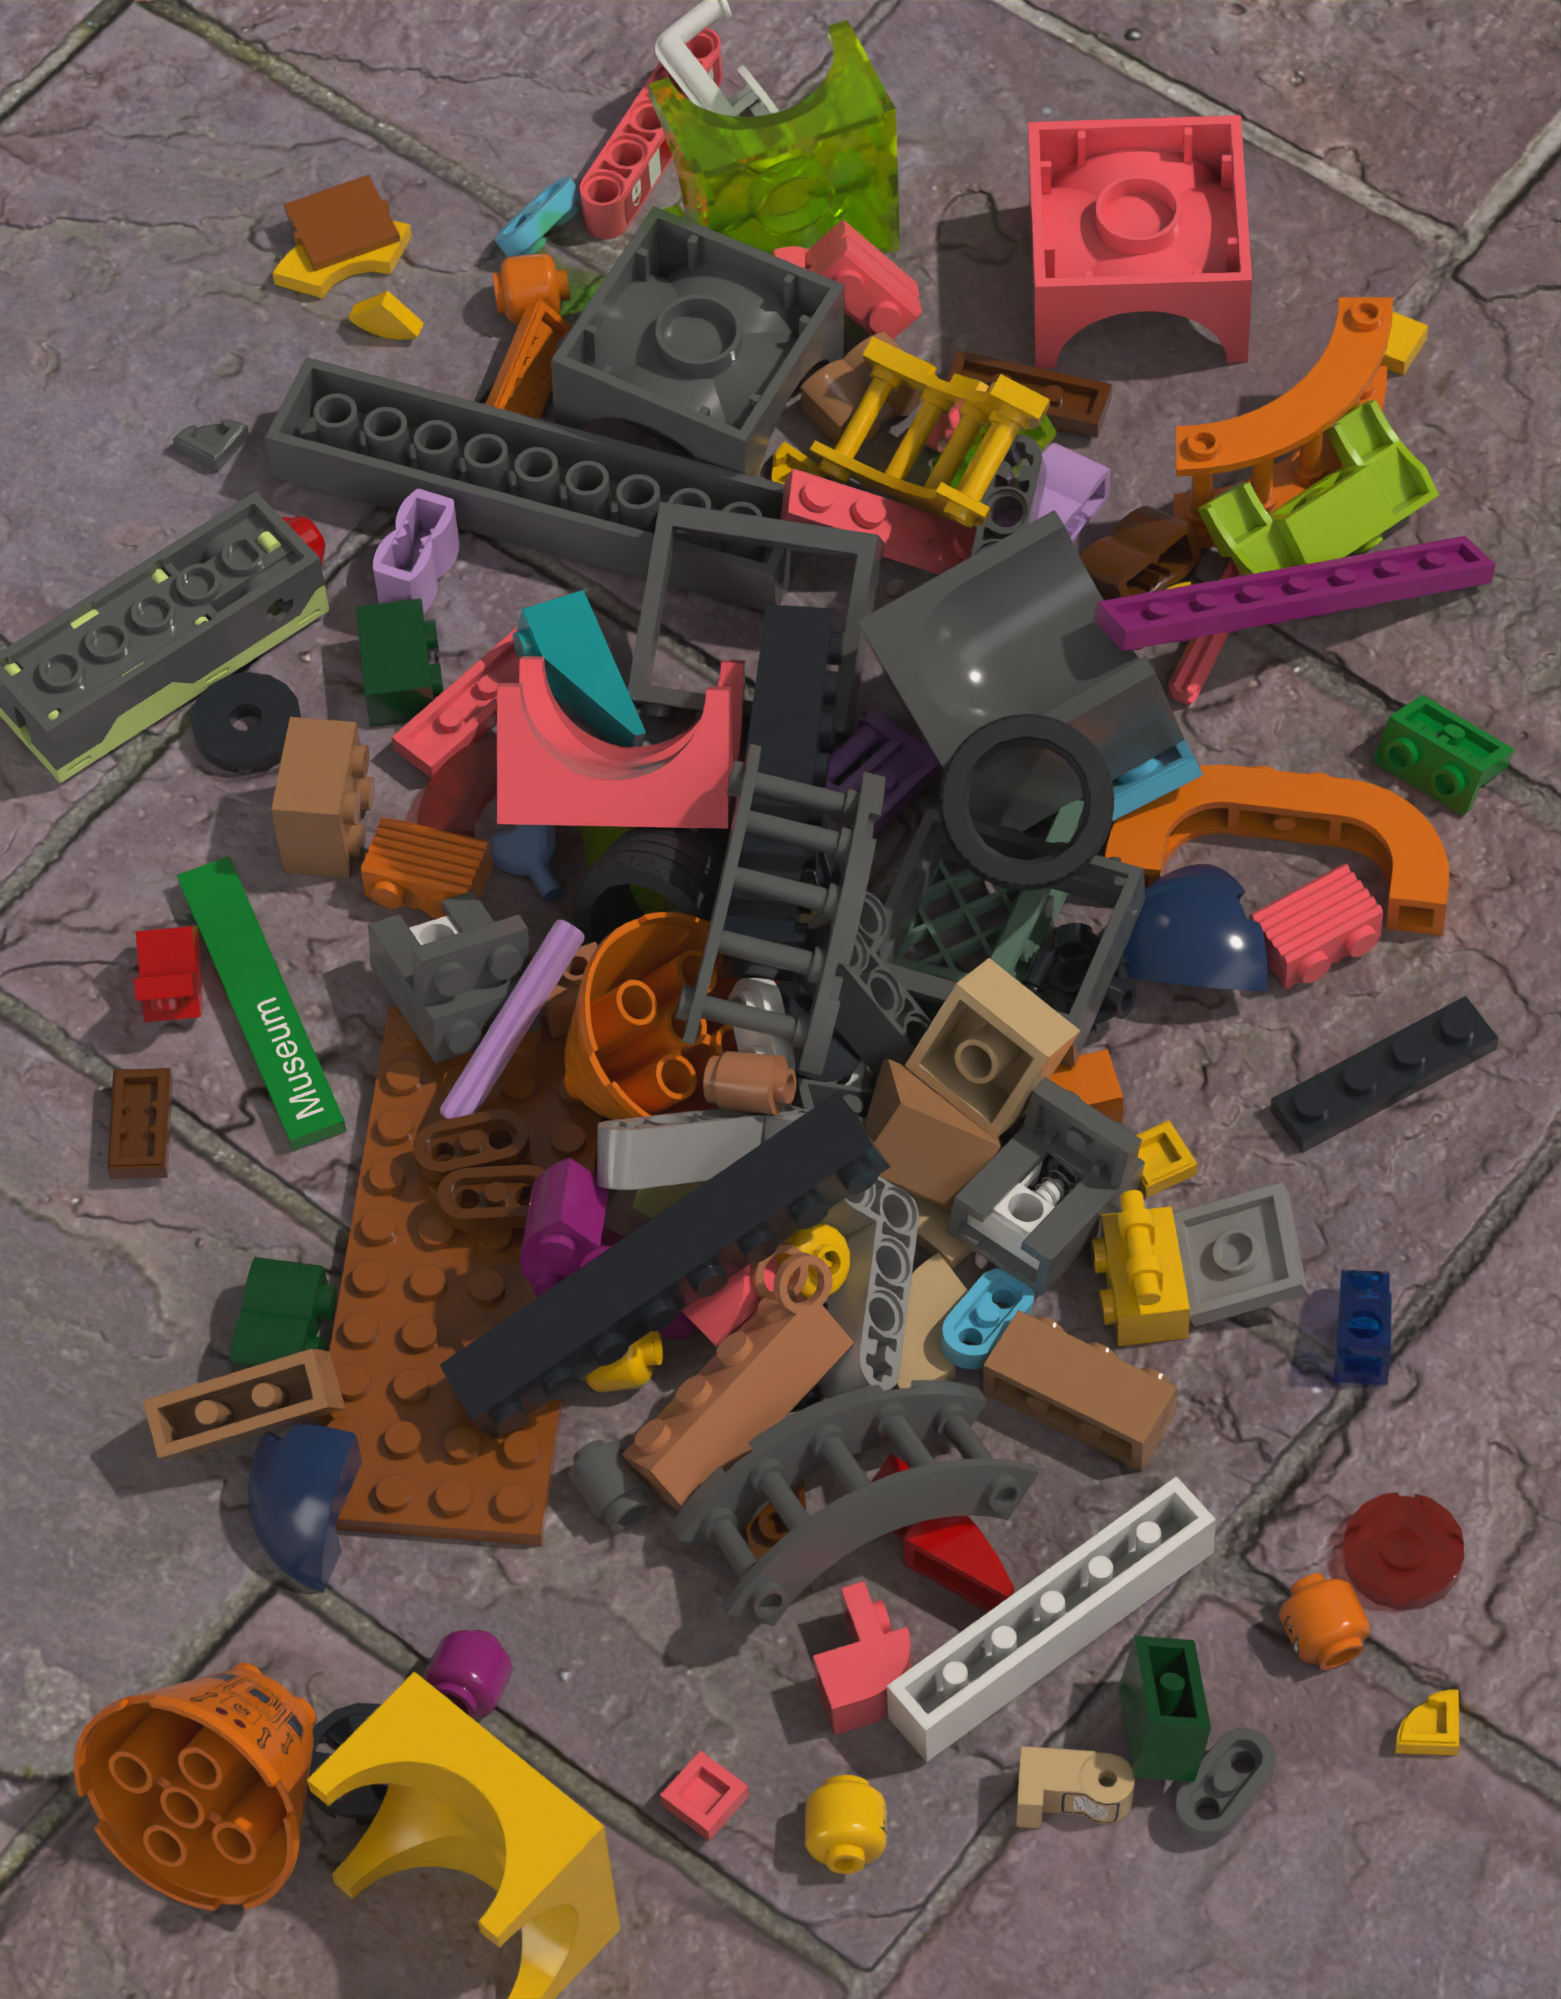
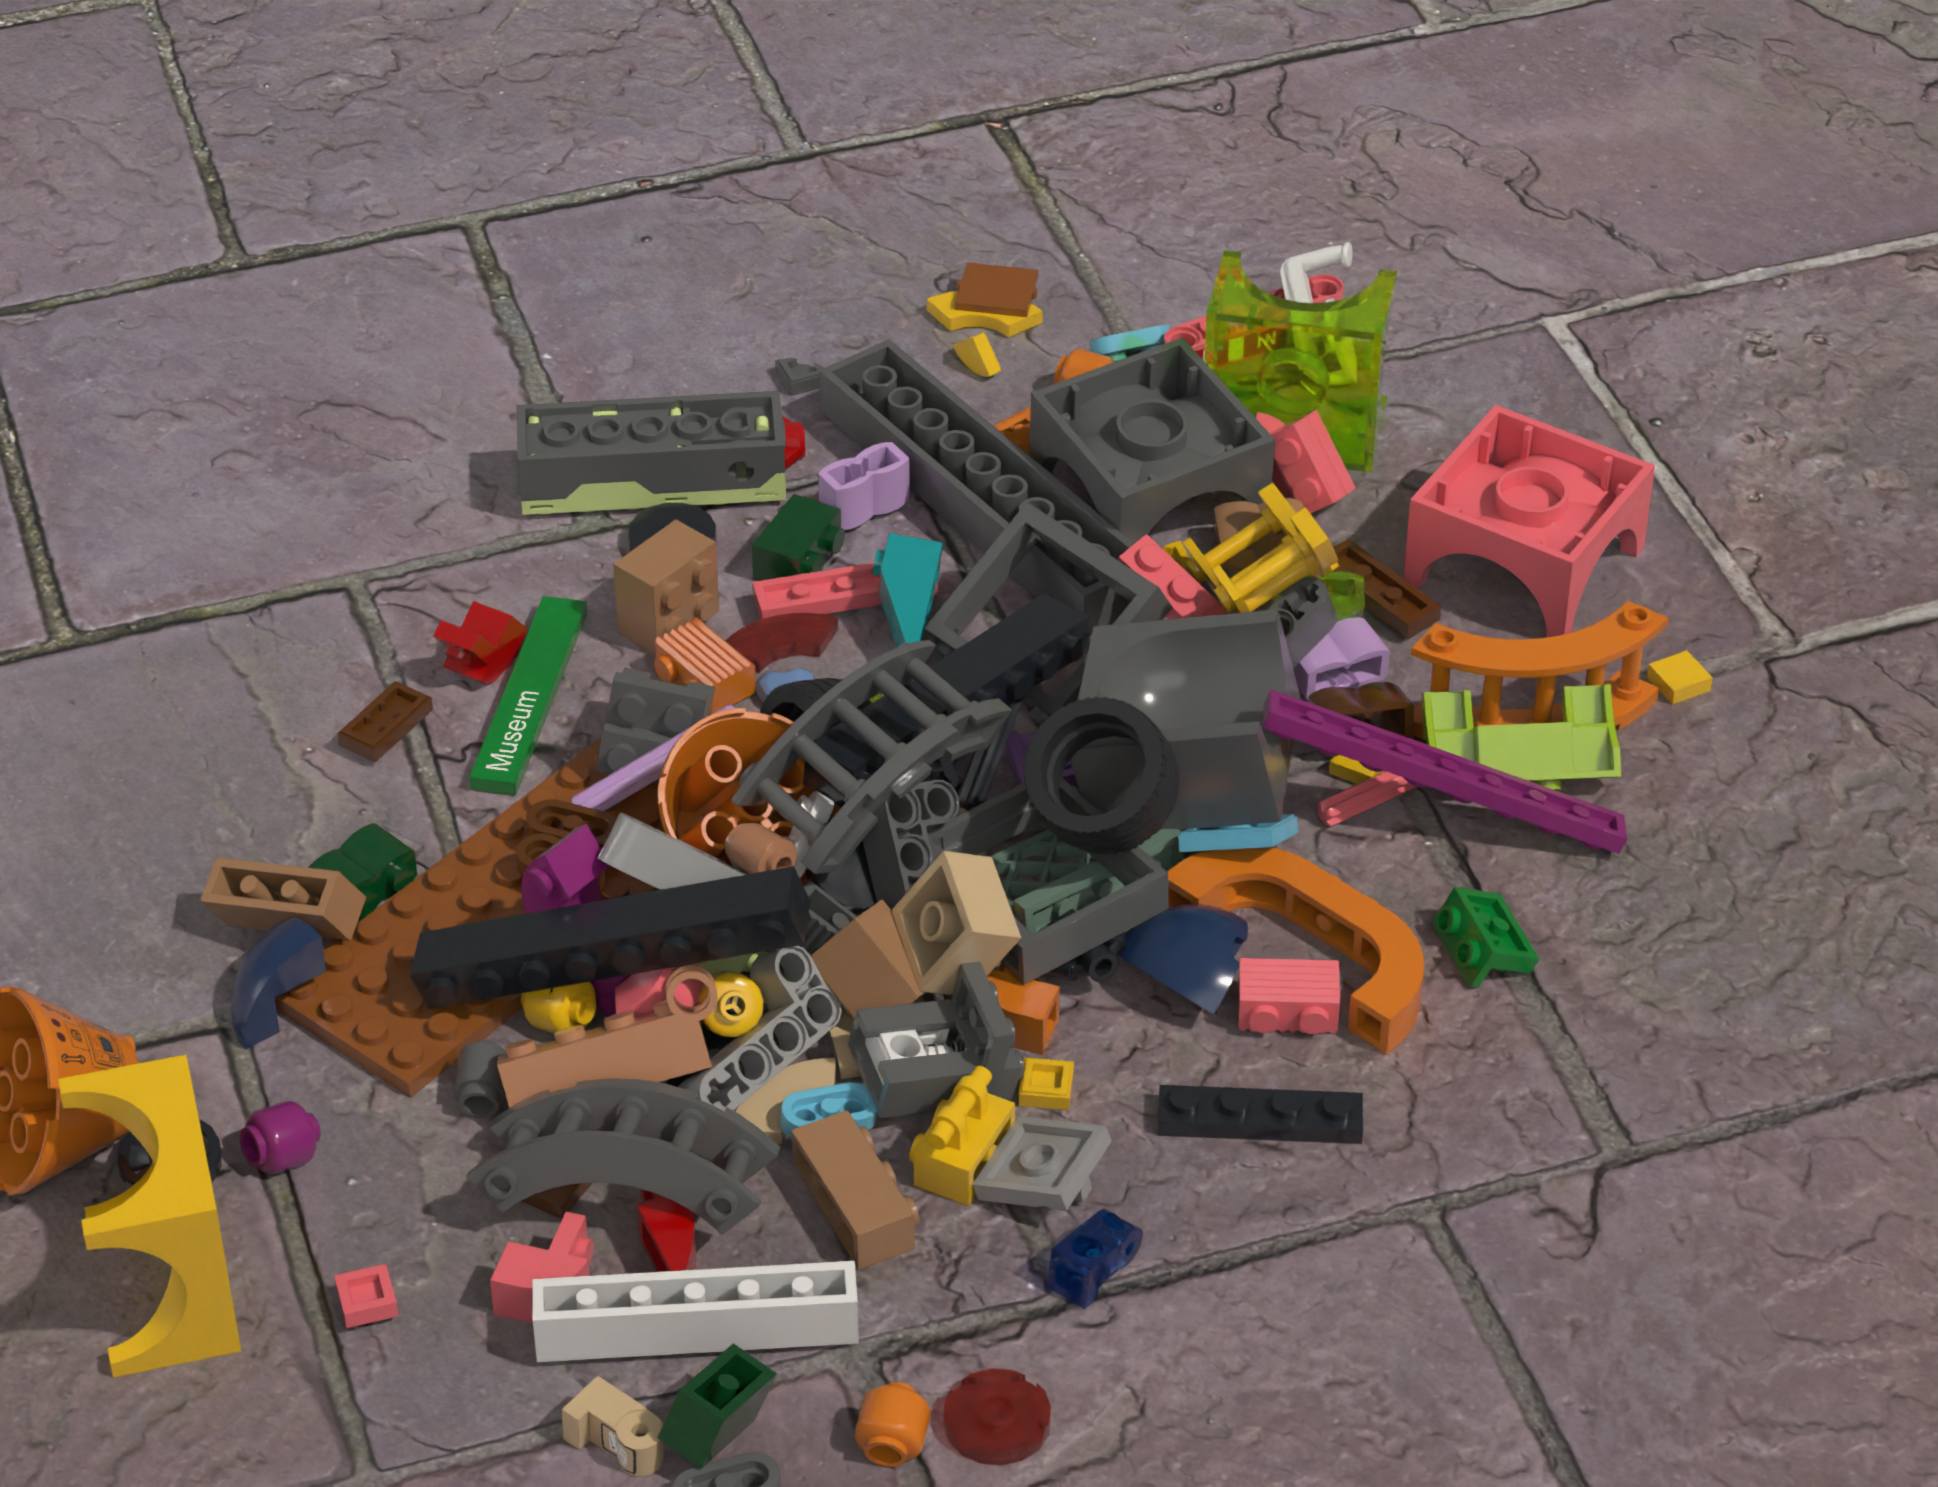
camera: 30 degrees right, 15 degrees down
coral piece [497,656,745,829] -> none
yellow head [805,1775,887,1874] -> none

